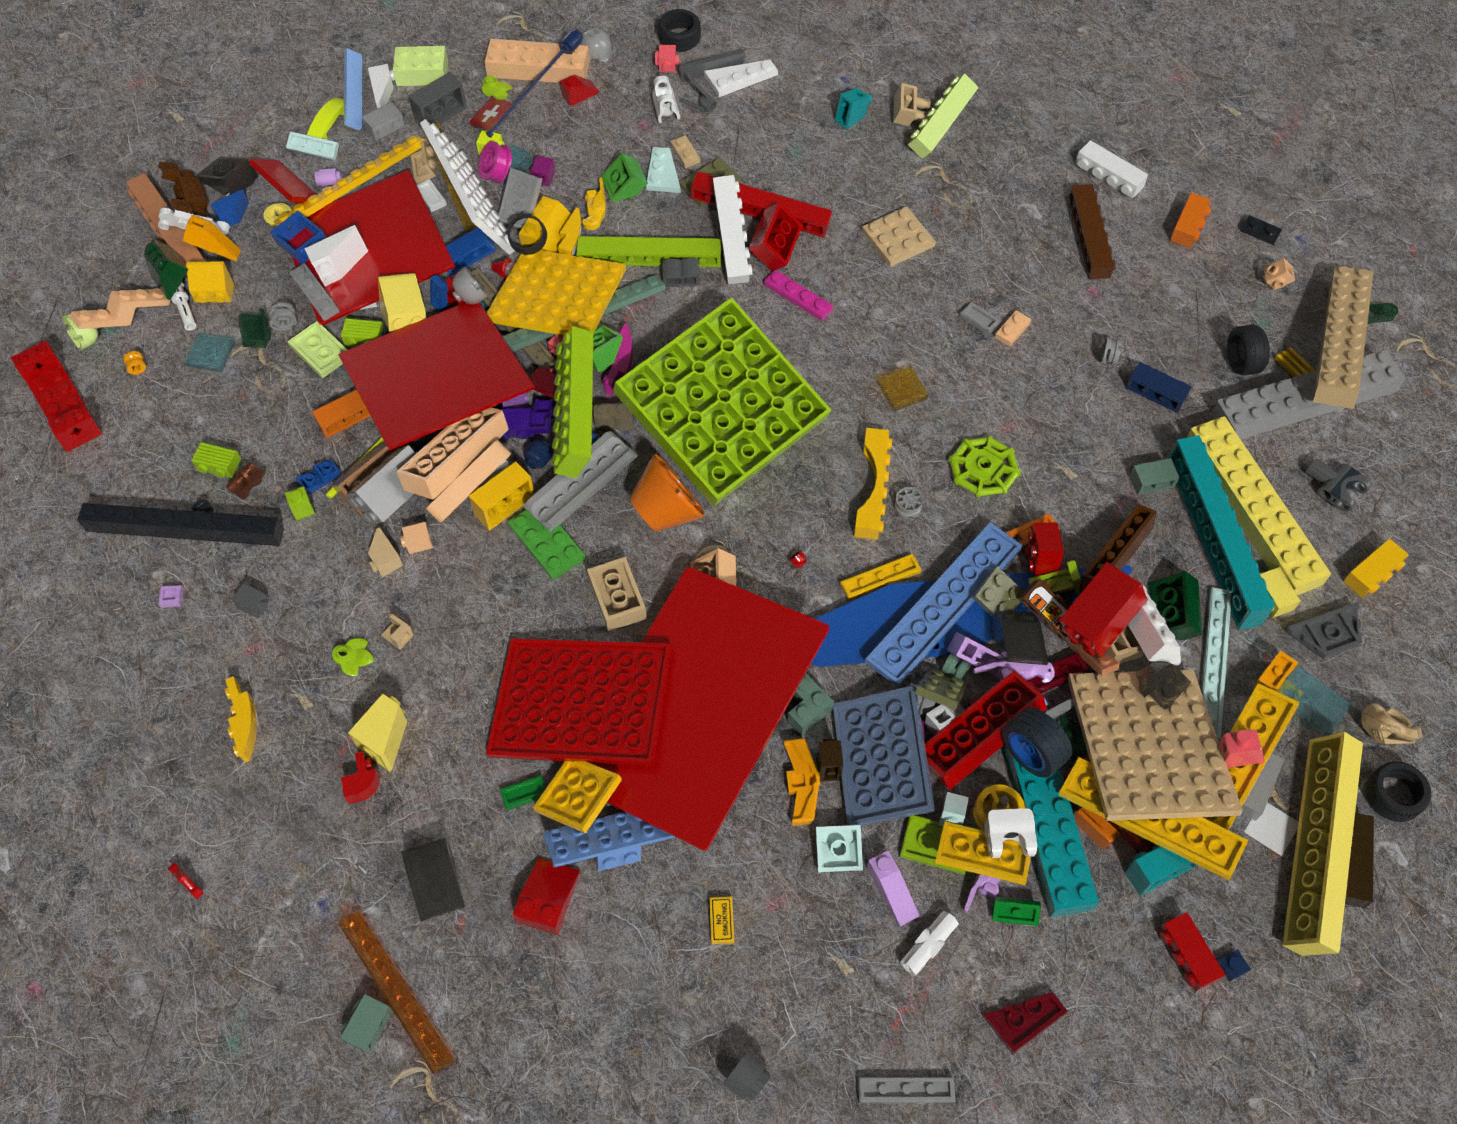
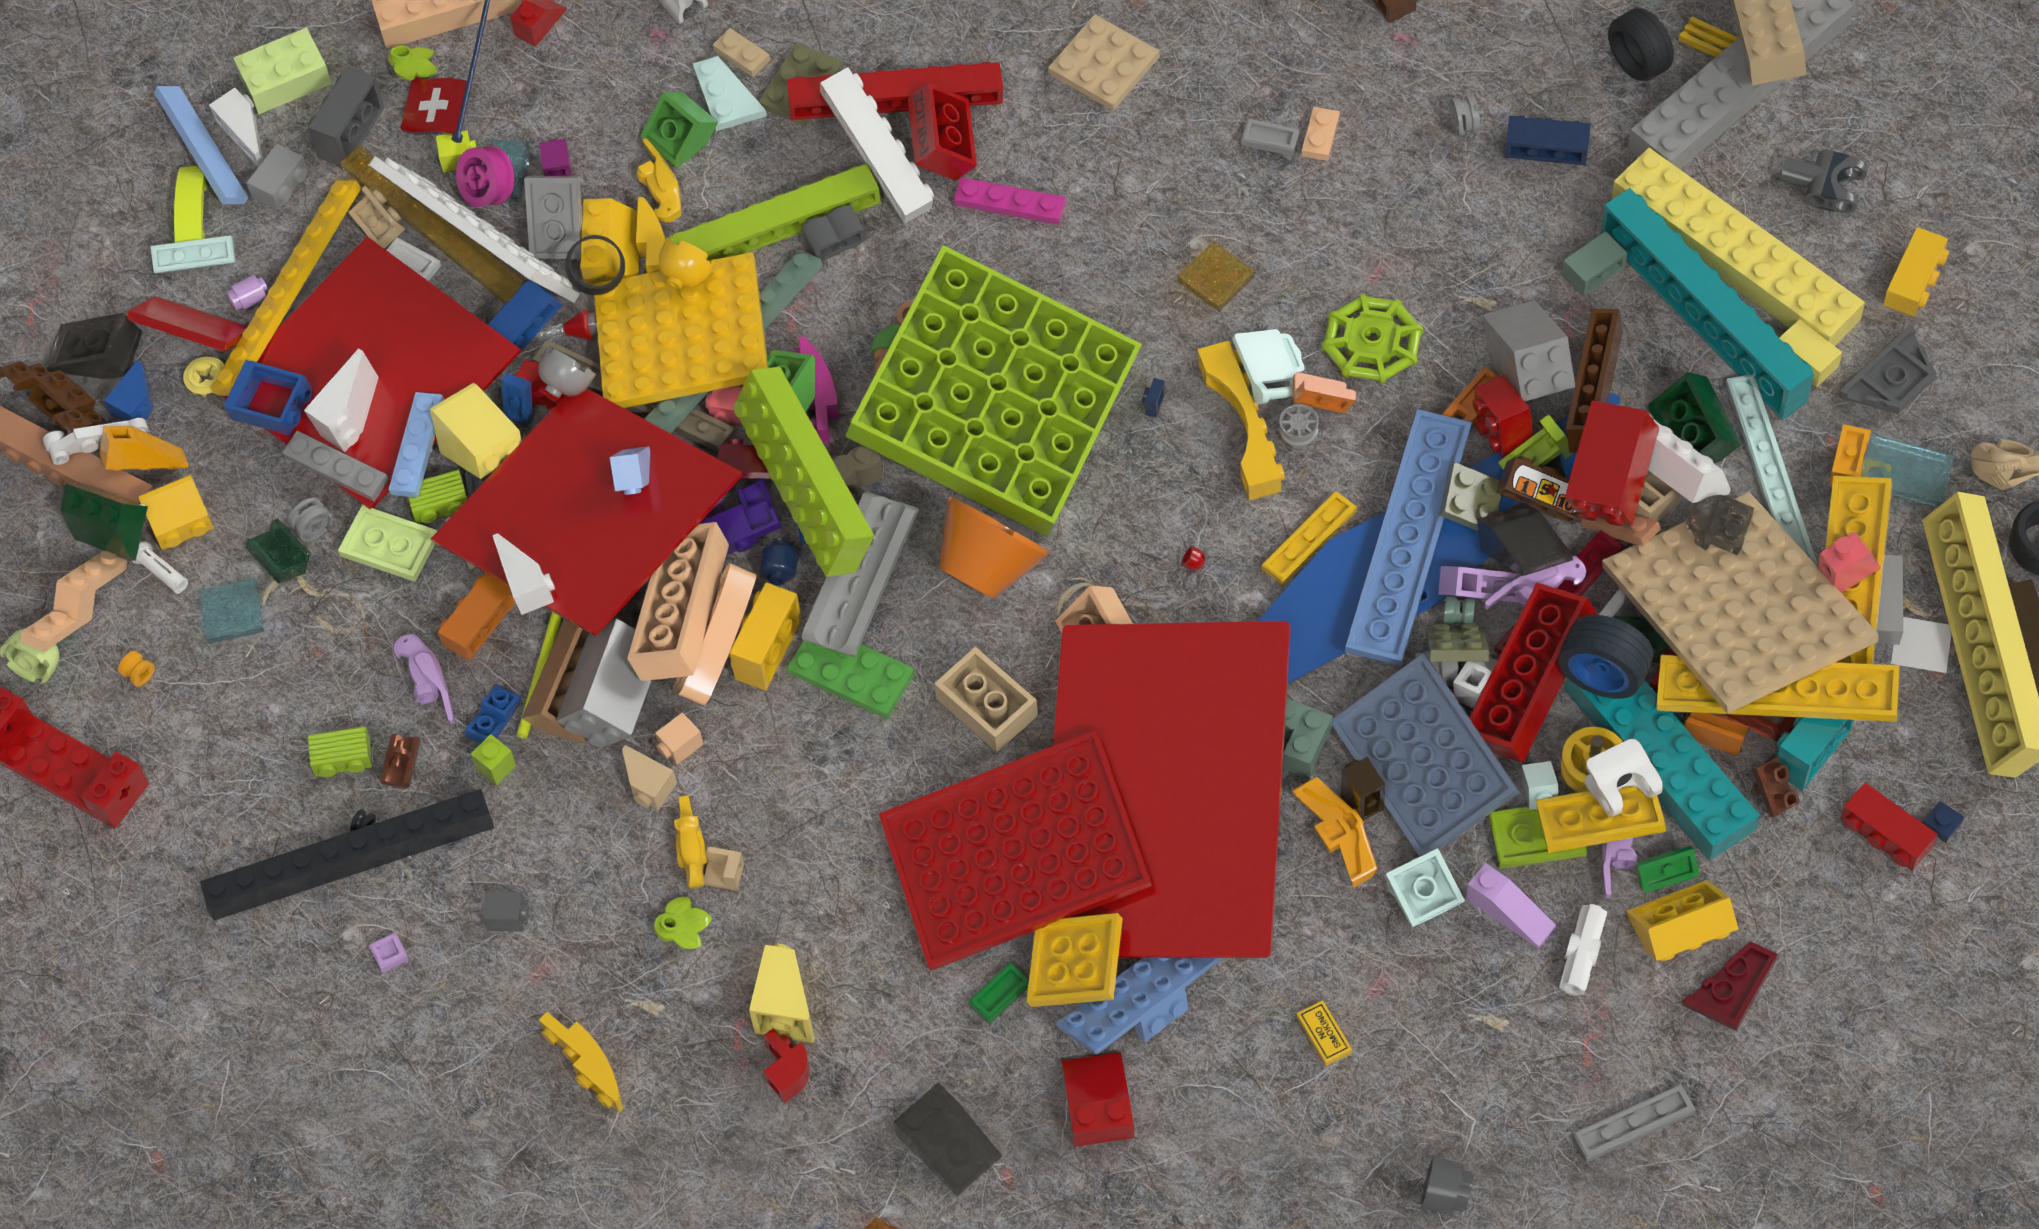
camera: 20 degrees left, 0 degrees up
none -> light blue plate [389,392,445,498]
none -> lavender animal [394,634,455,724]
none -> white slope [492,533,555,615]
none -> light blue slope [610,446,650,495]
none -> yellow cylinder [659,238,715,289]
none -> yellow animal [674,795,707,889]
none -> dark blue plate [1142,378,1165,418]
none -> light aqua piece [1232,329,1304,404]
none -> orange panel [1293,372,1356,414]
none -> light grey brick [1482,300,1575,401]
none -> yellow slope [1626,880,1738,961]
none -> copper hips [1751,756,1800,817]

